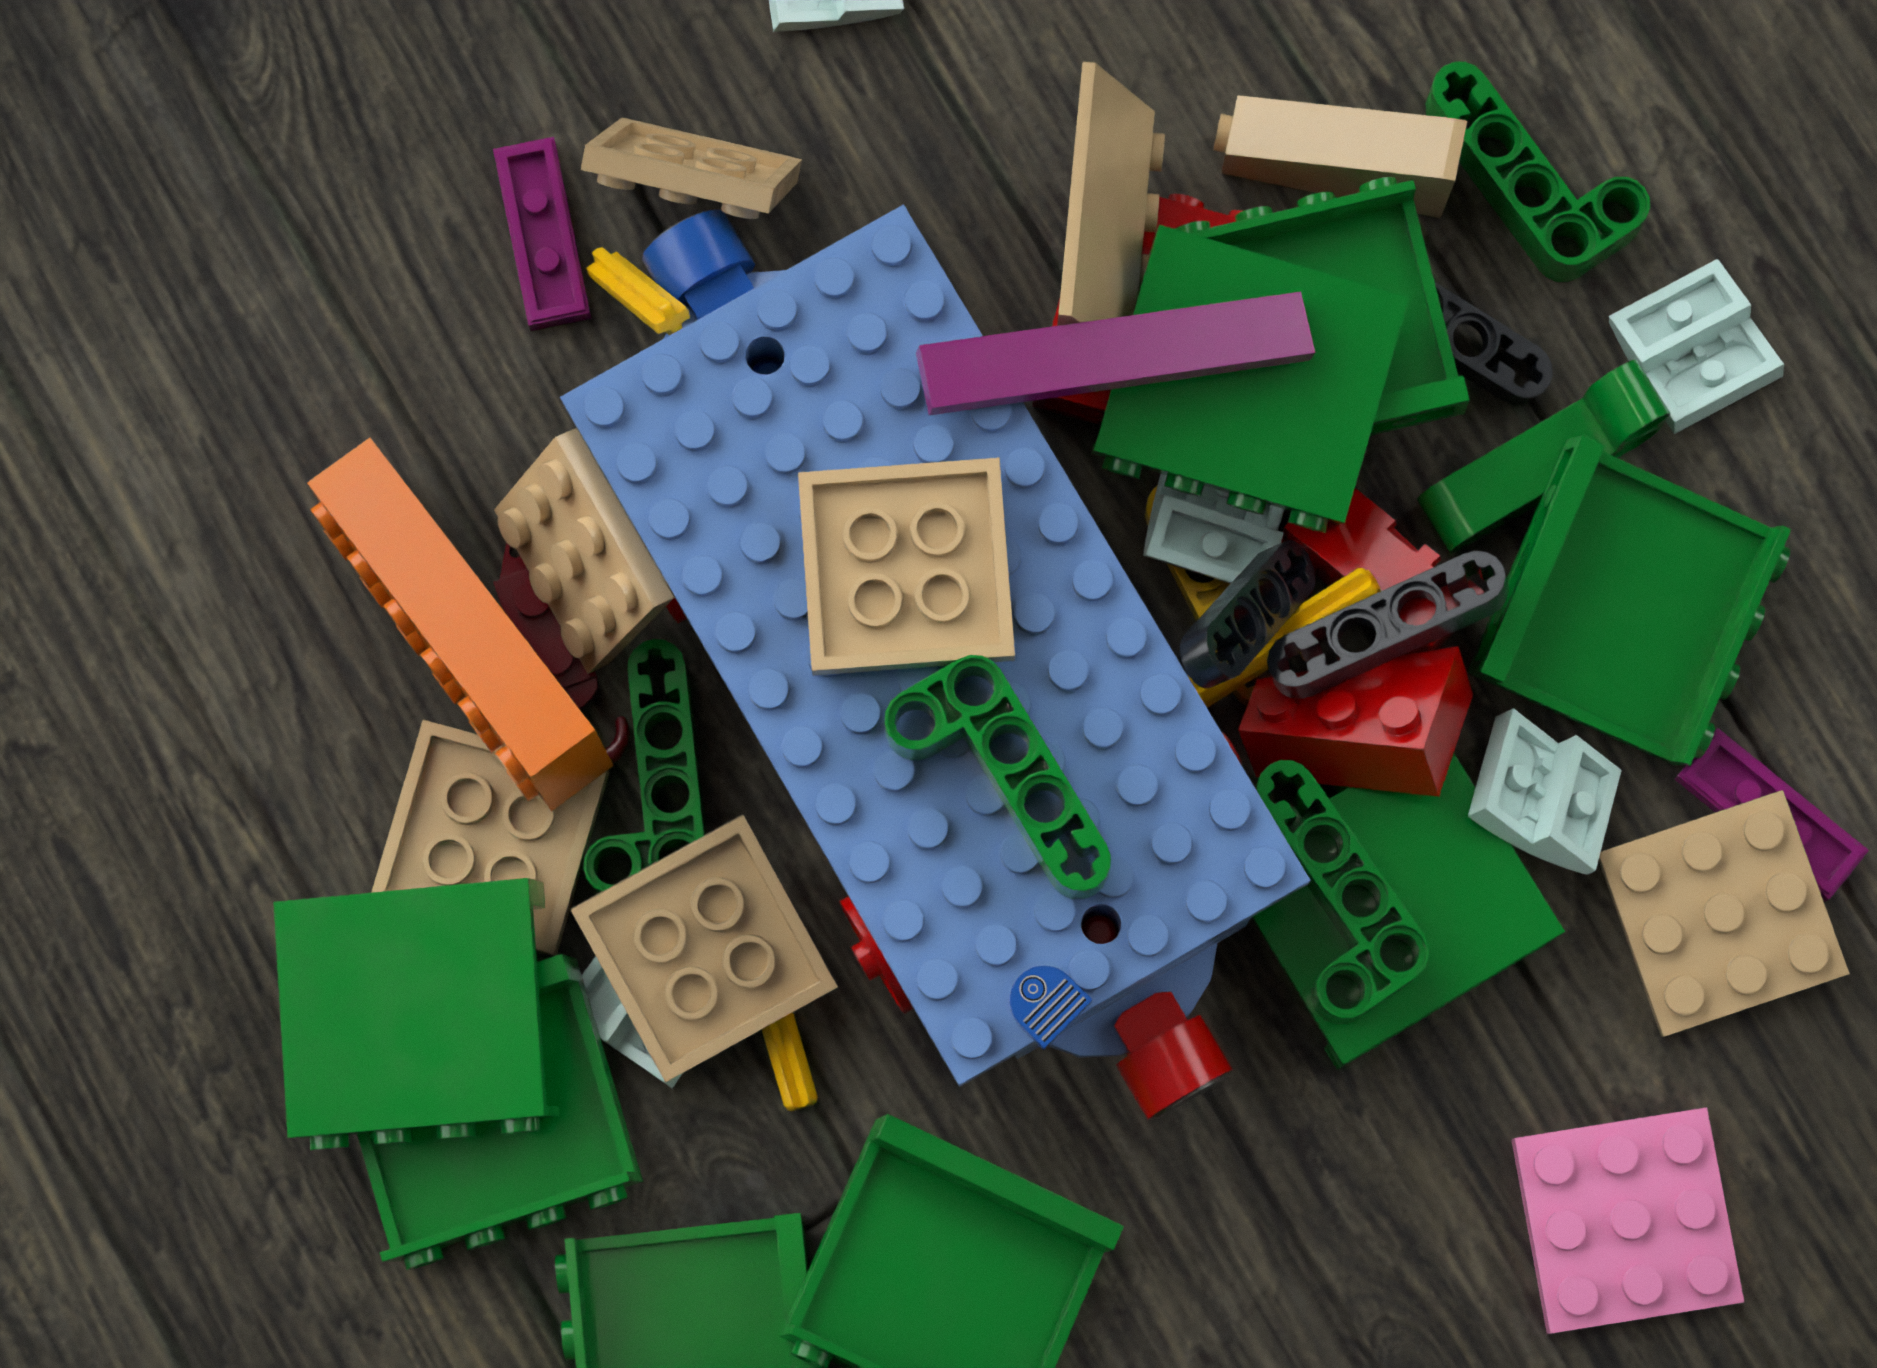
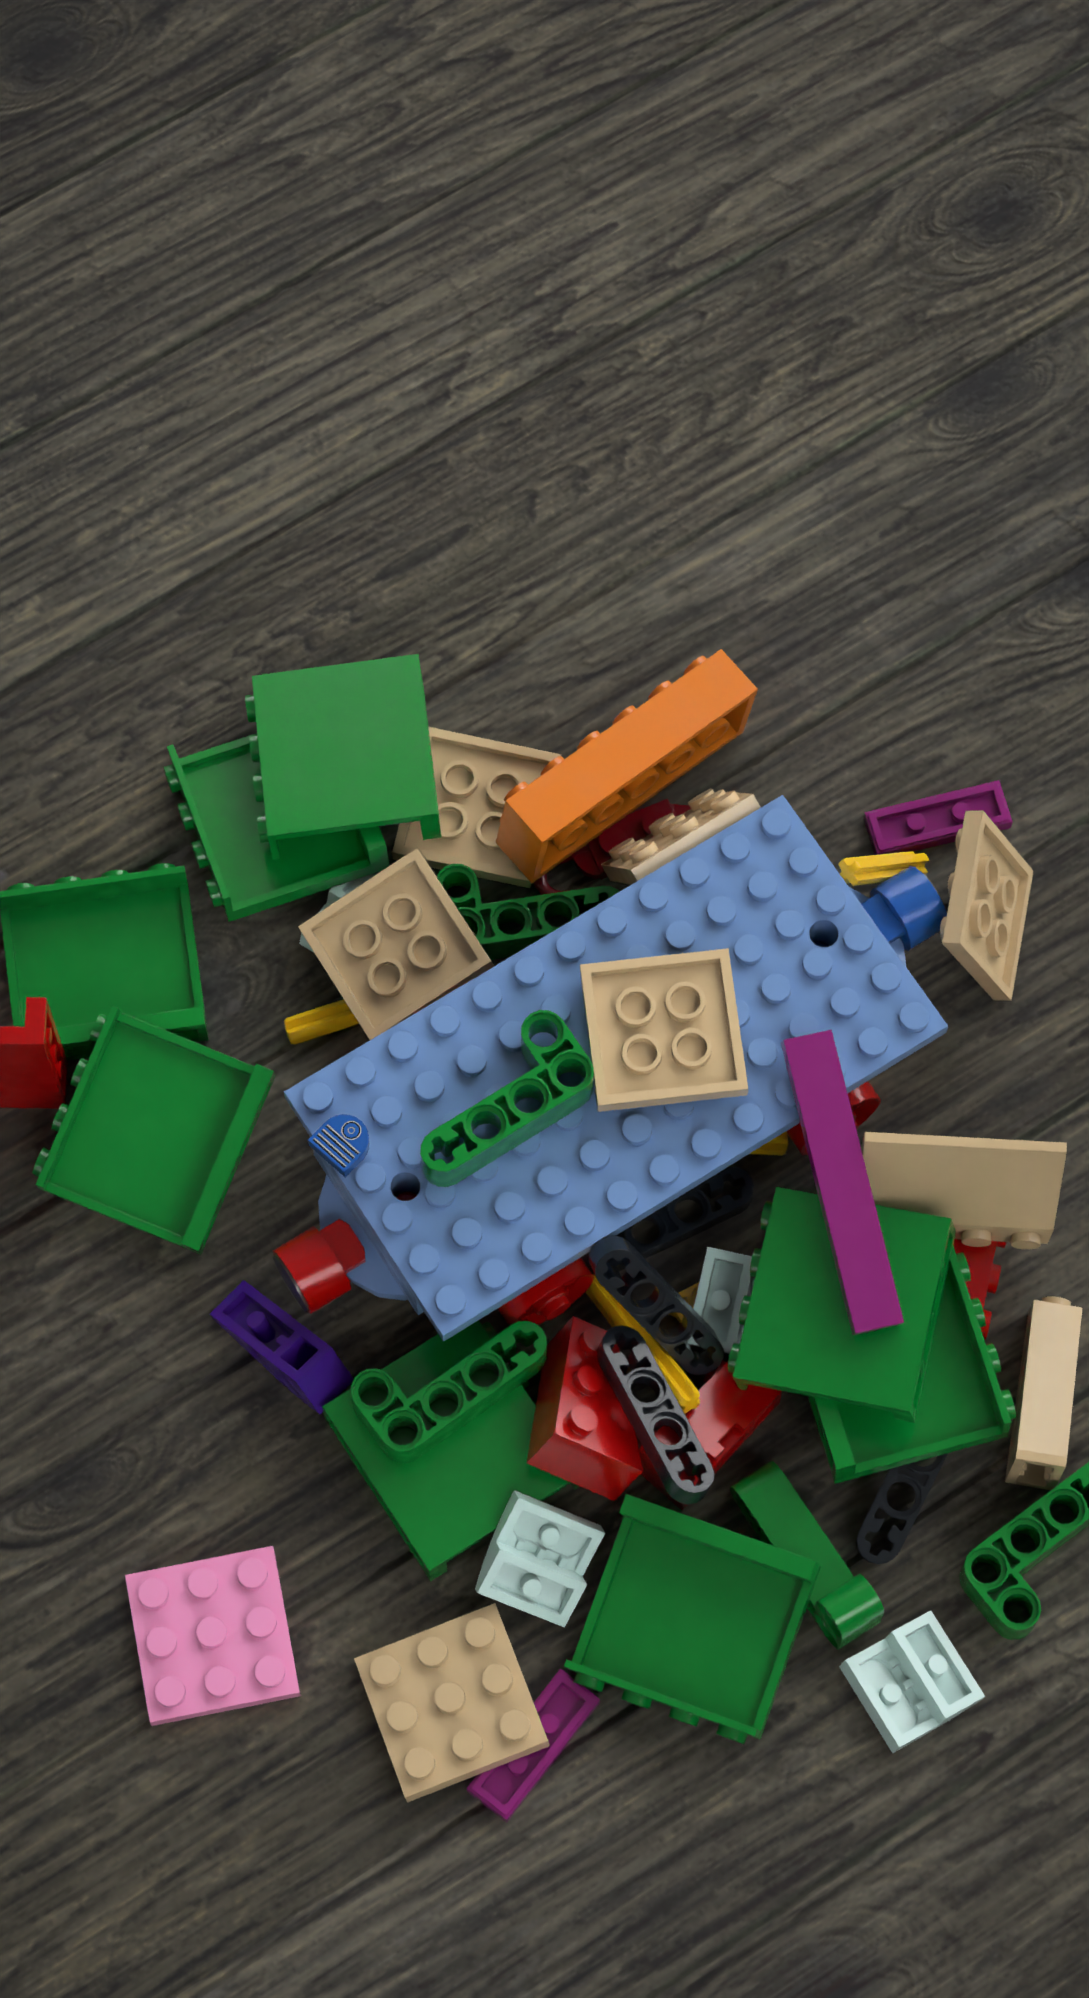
camera: 85 degrees right, 10 degrees down
none -> dark purple slope [210,1280,354,1415]

